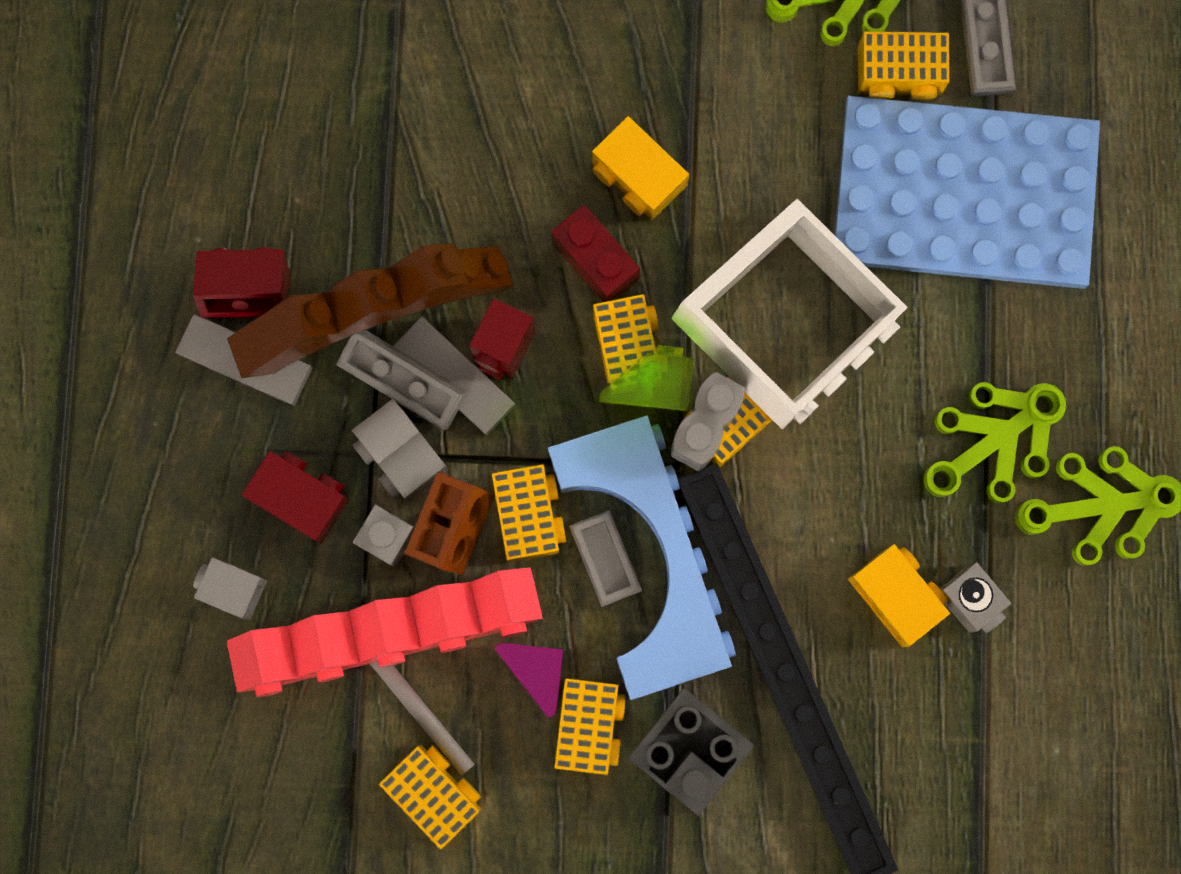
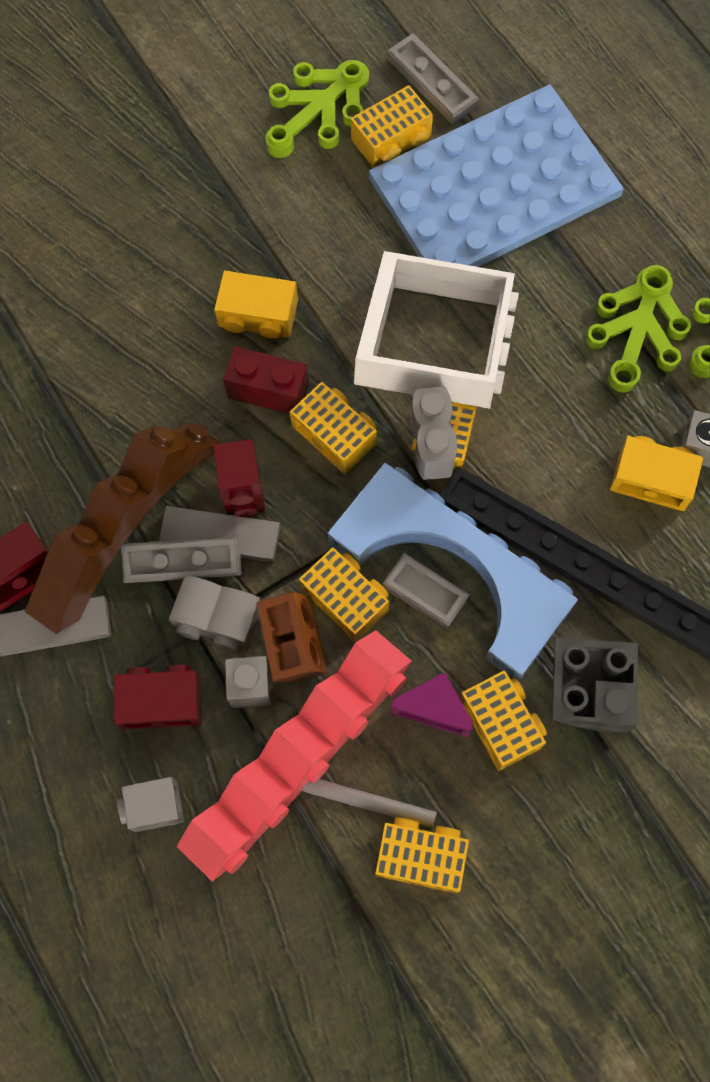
camera: 30 degrees left, 10 degrees down
clear neon green slope [597,345,694,411] -> none

